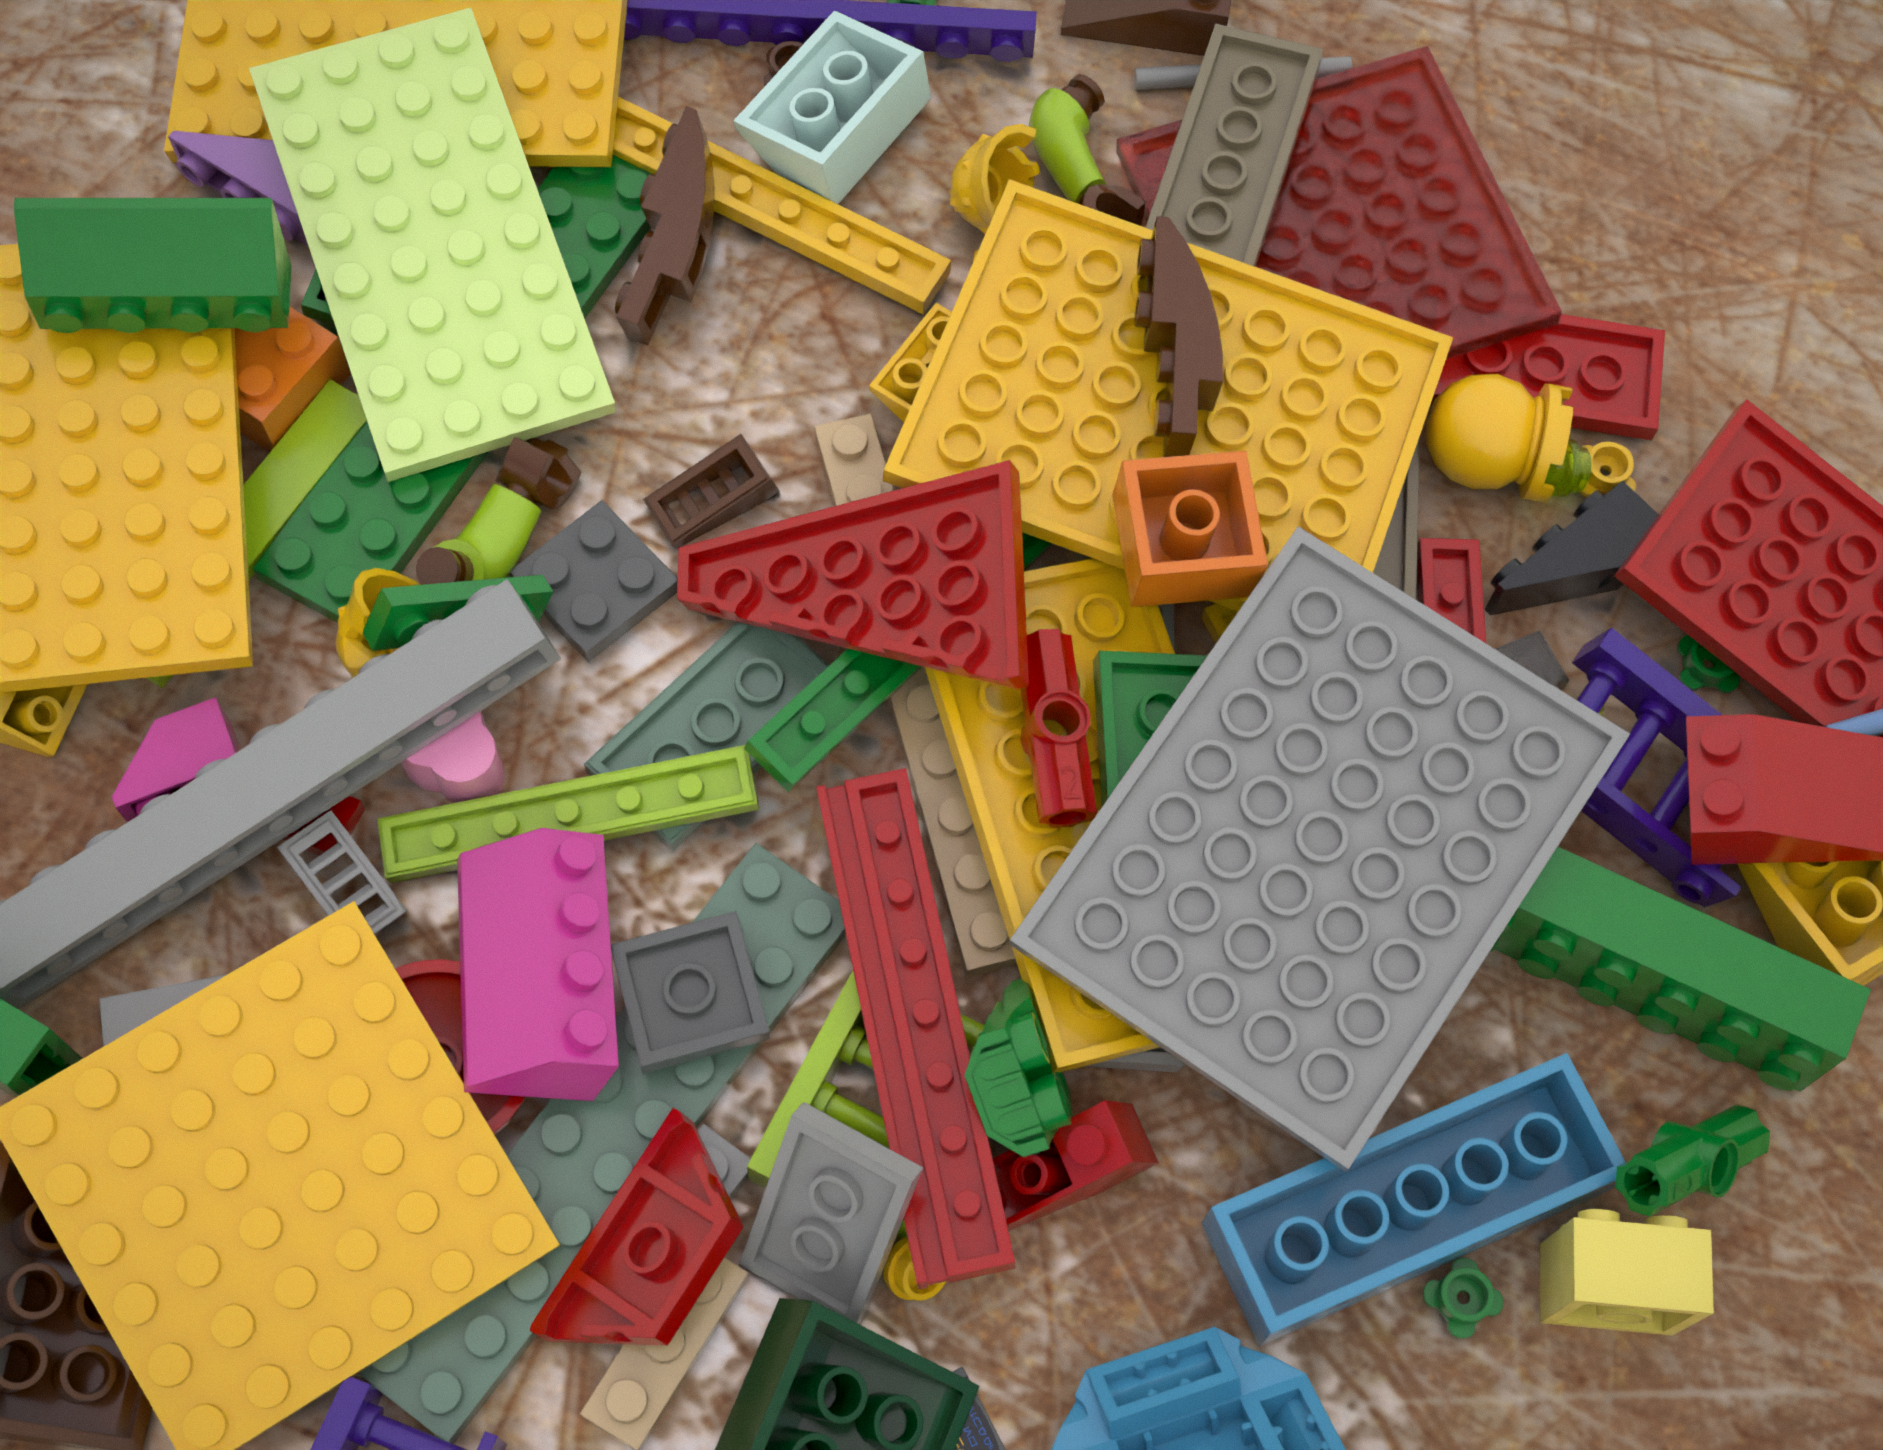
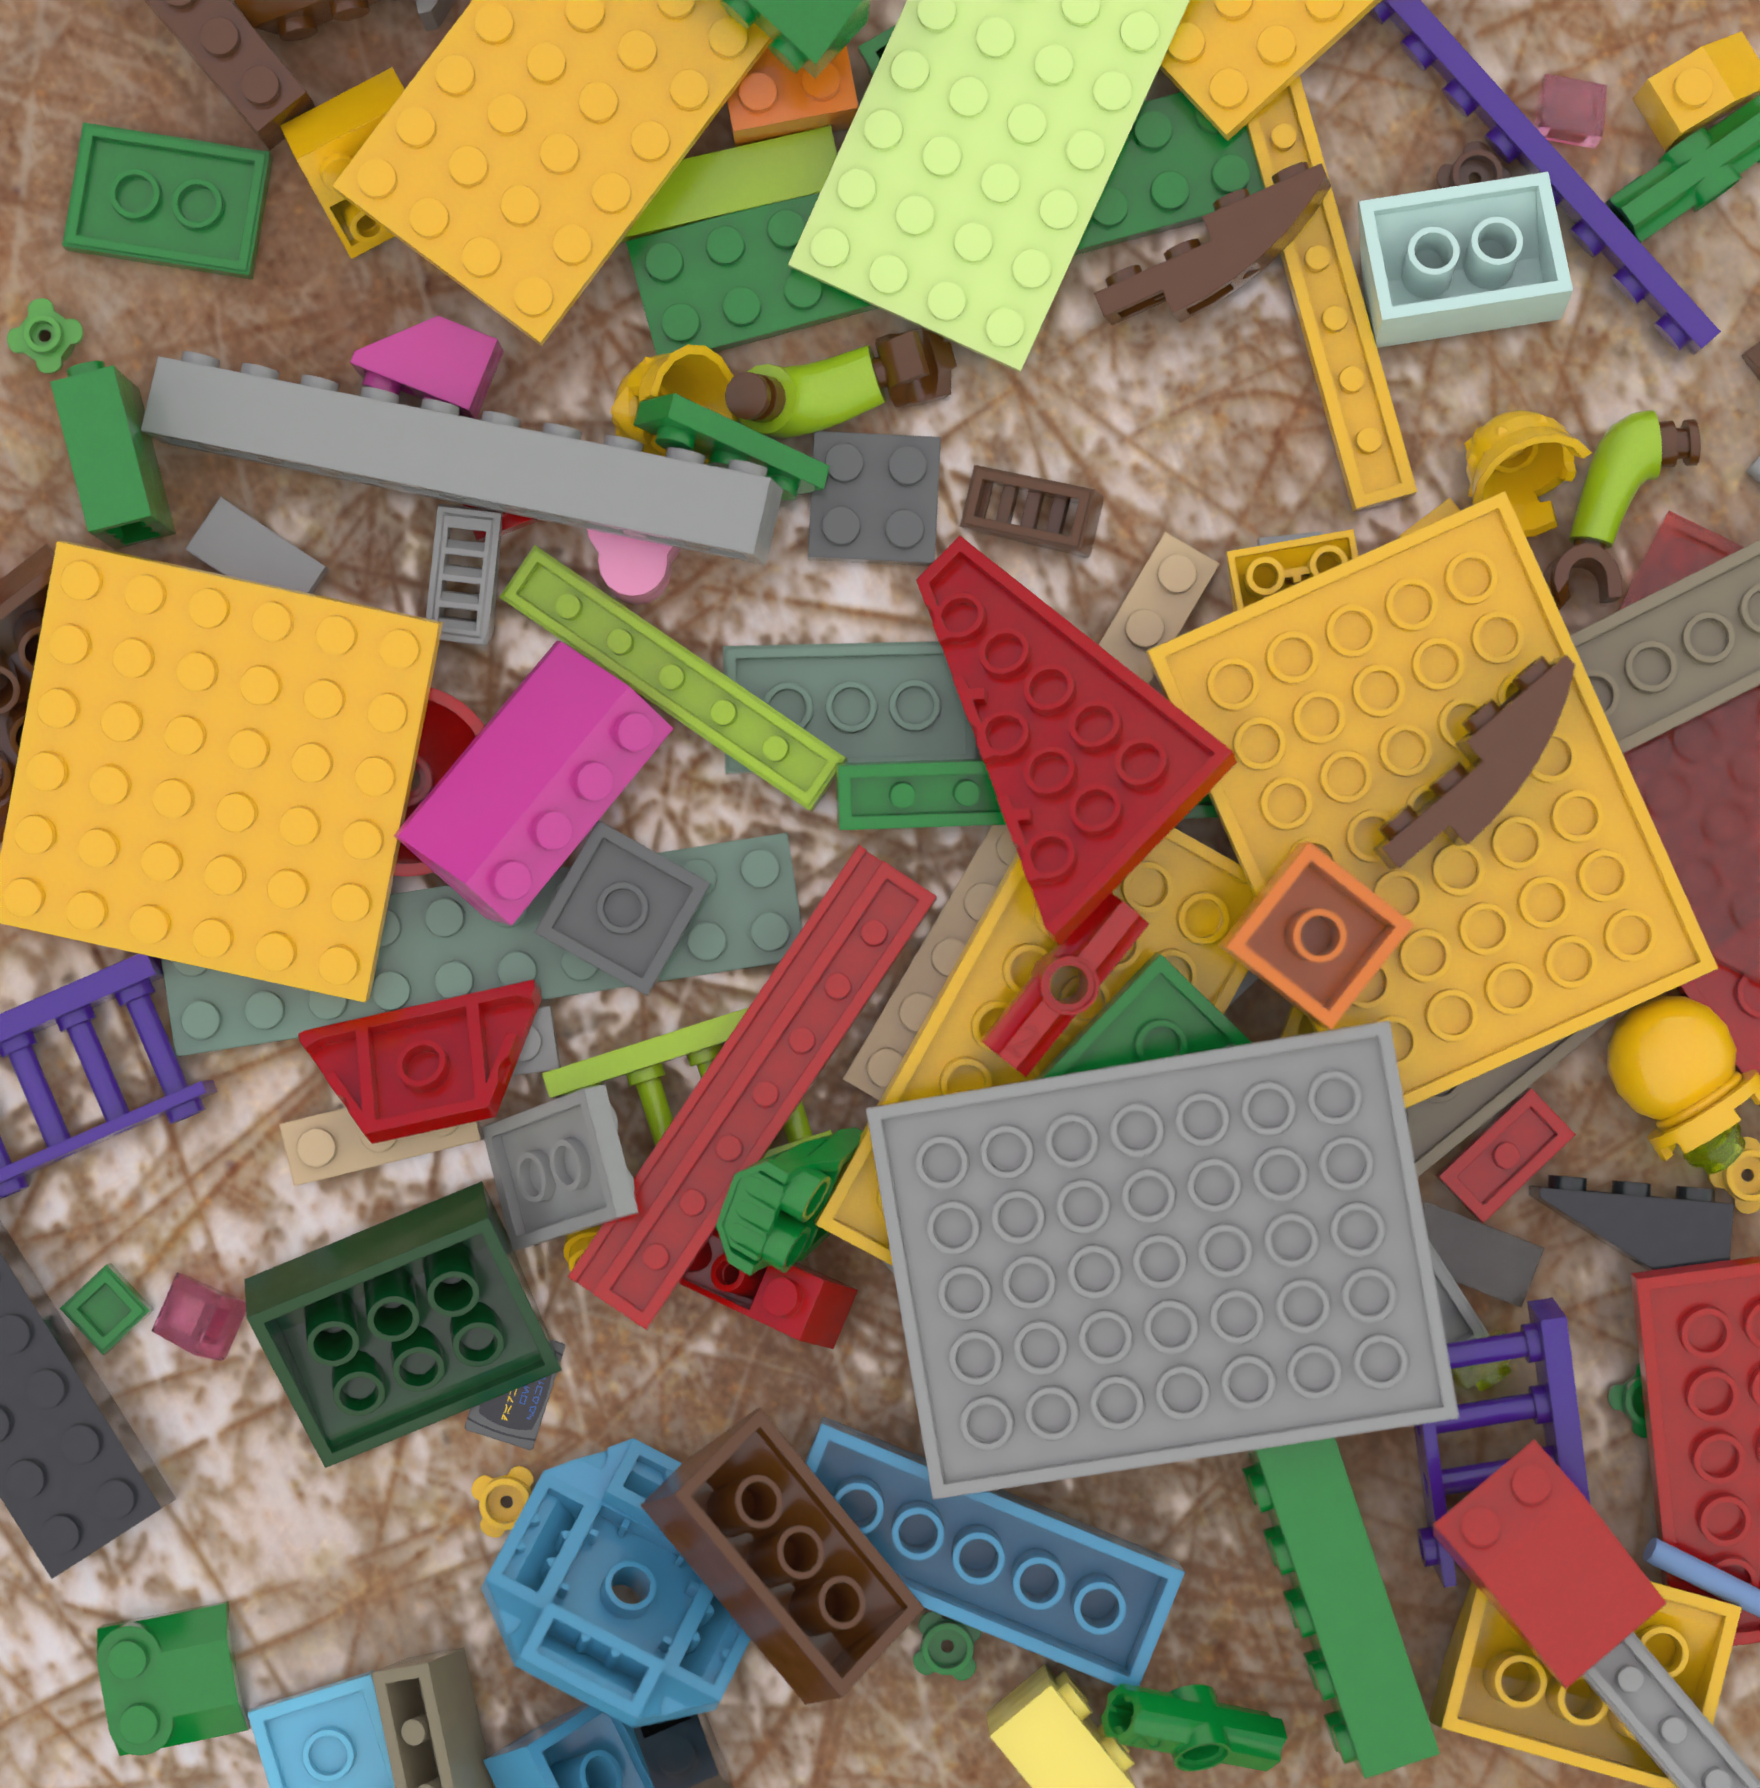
camera: 50 degrees right, 20 degrees up
none -> reddish brown slope [640,1408,924,1705]

